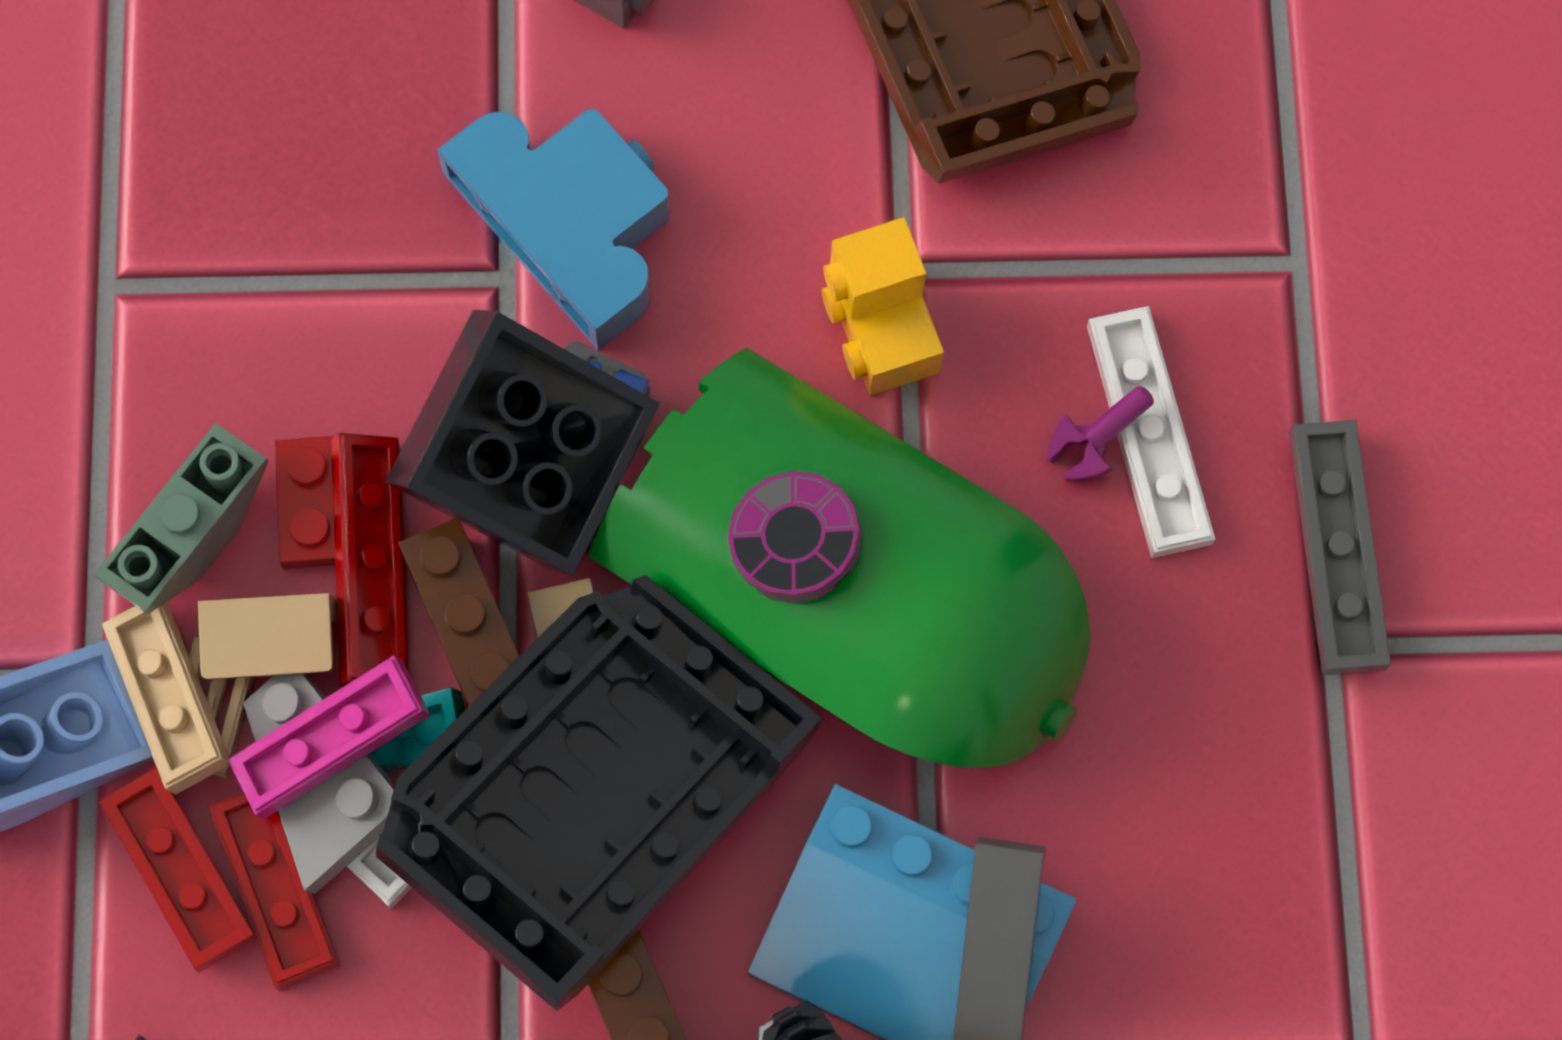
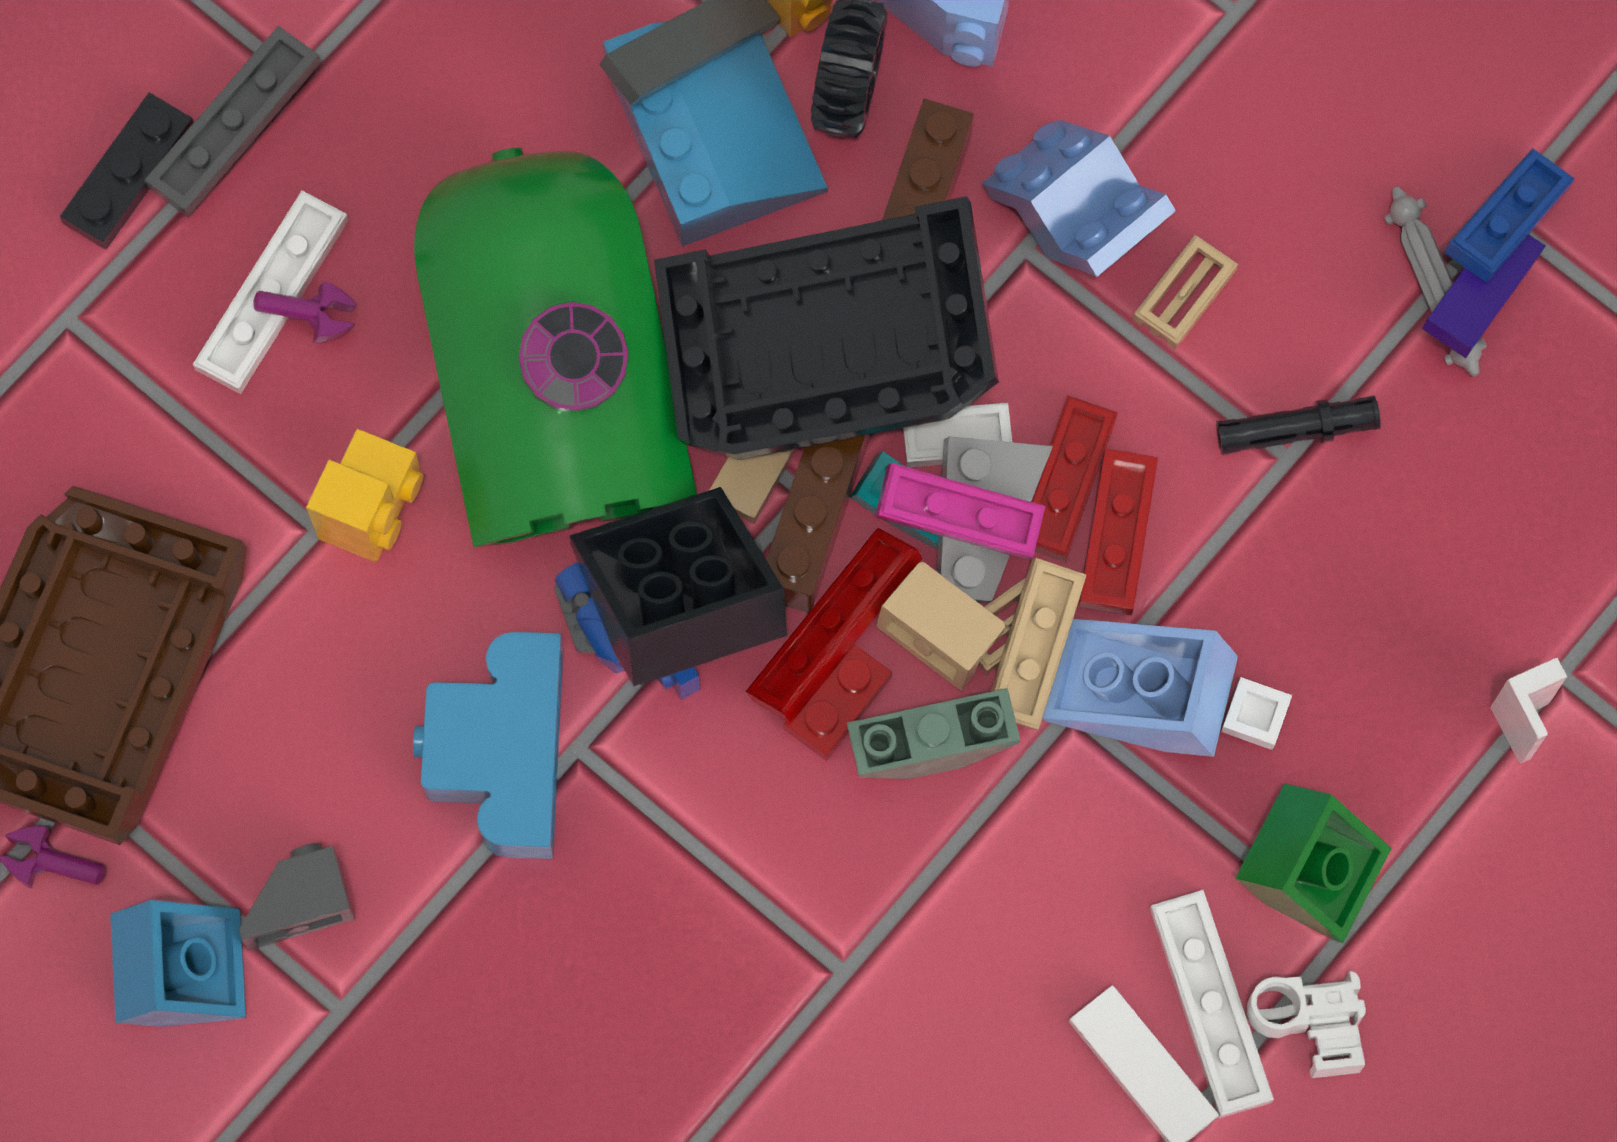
camera: 135 degrees left, 0 degrees up
none -> black plate [60,92,194,250]

